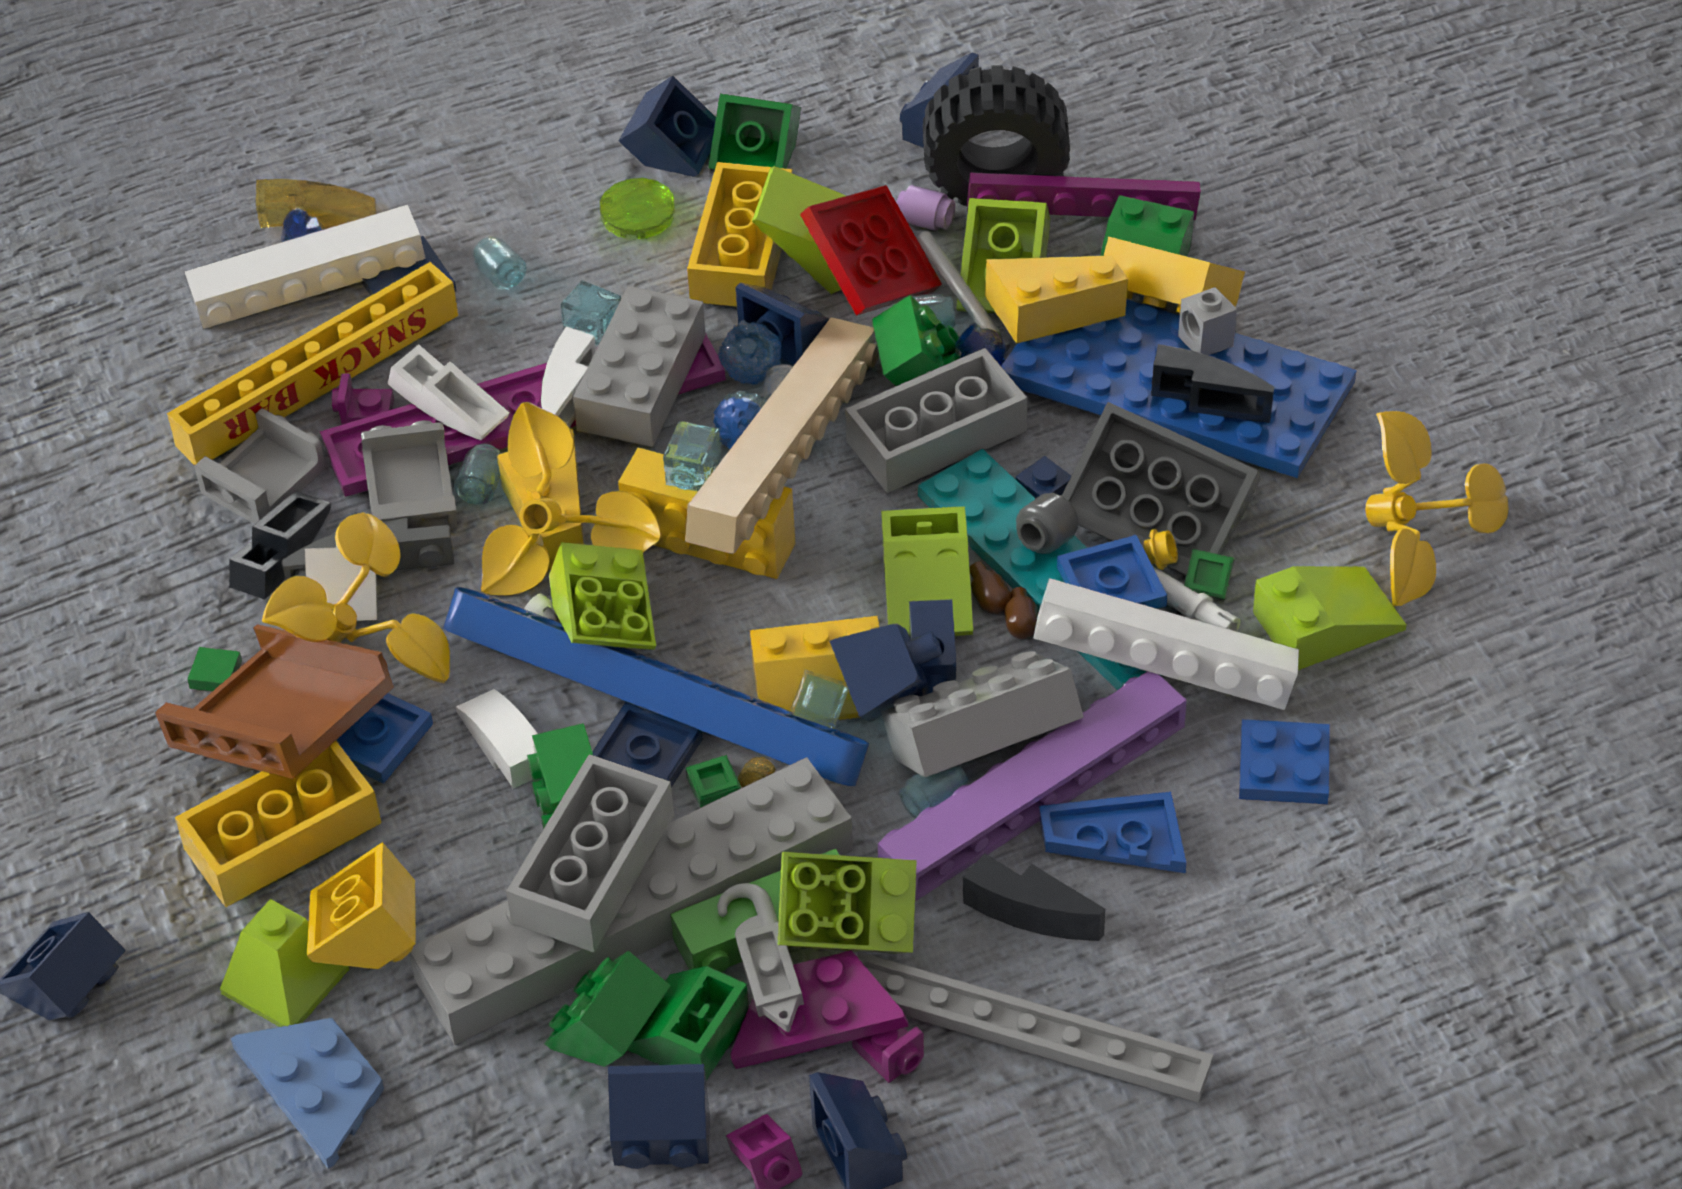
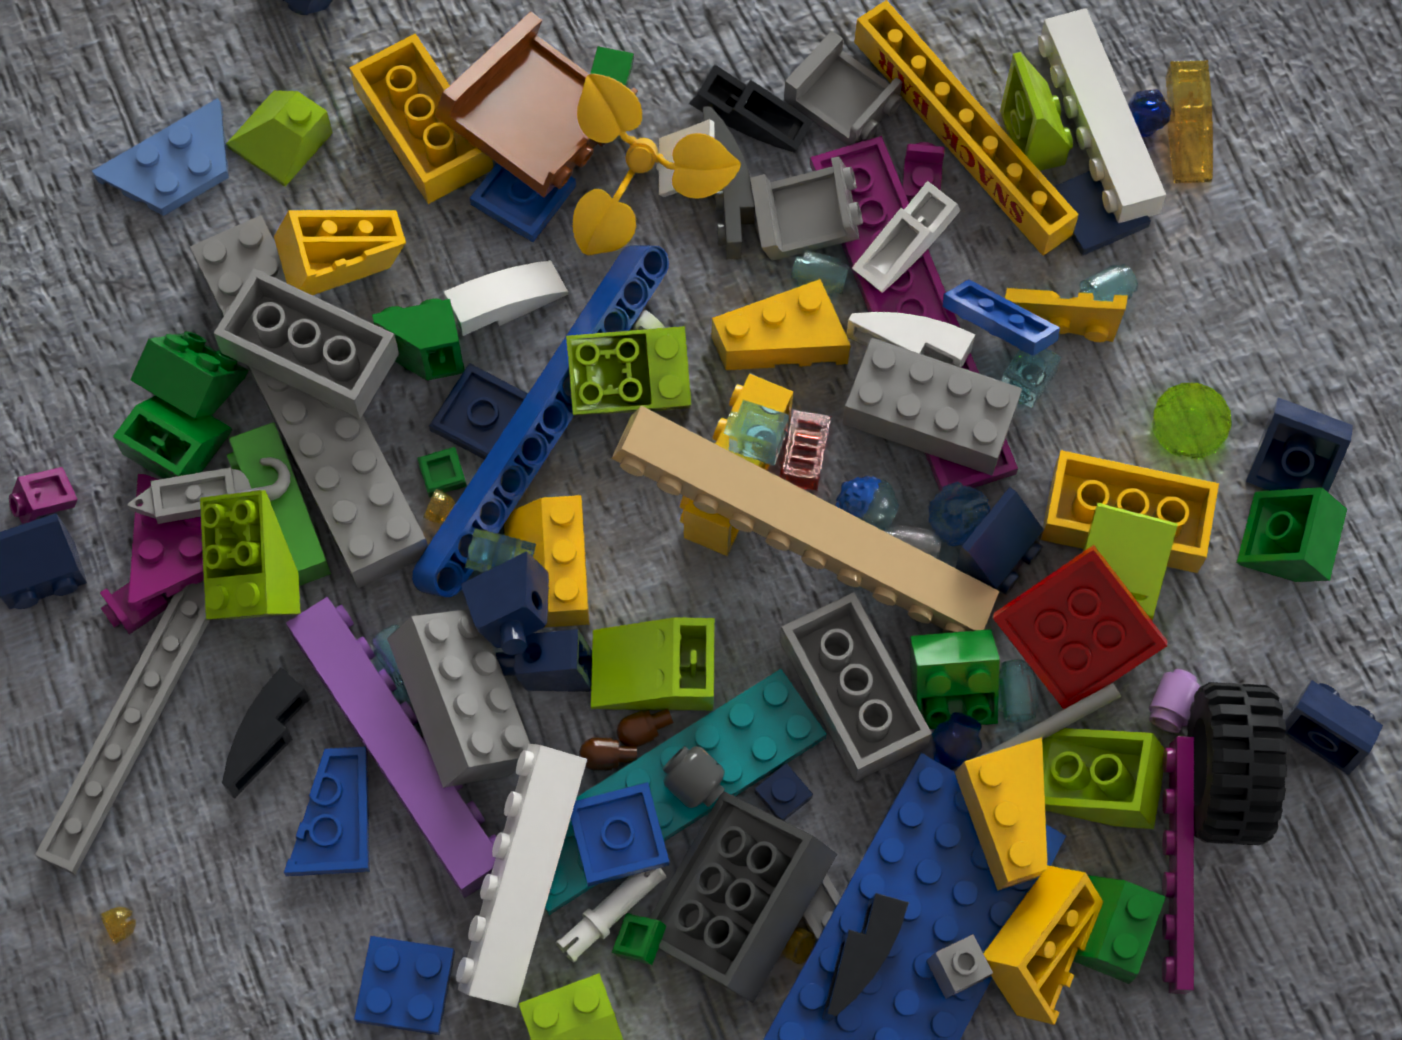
camera: 90 degrees right, 20 degrees up
yellow slope [307,842,416,969] -> none
yellow plant [481,402,662,596] -> none
dark blue slope [608,1064,710,1169] -> none
yellow plate [1143,529,1178,570] -> none
none -> clear yellow hinge [100,907,136,944]
none -> yellow wedge [274,210,406,295]
none -> blue plate [942,279,1060,356]
none -> lime slope [1000,52,1073,171]
none -> yellow wing [1004,288,1128,342]

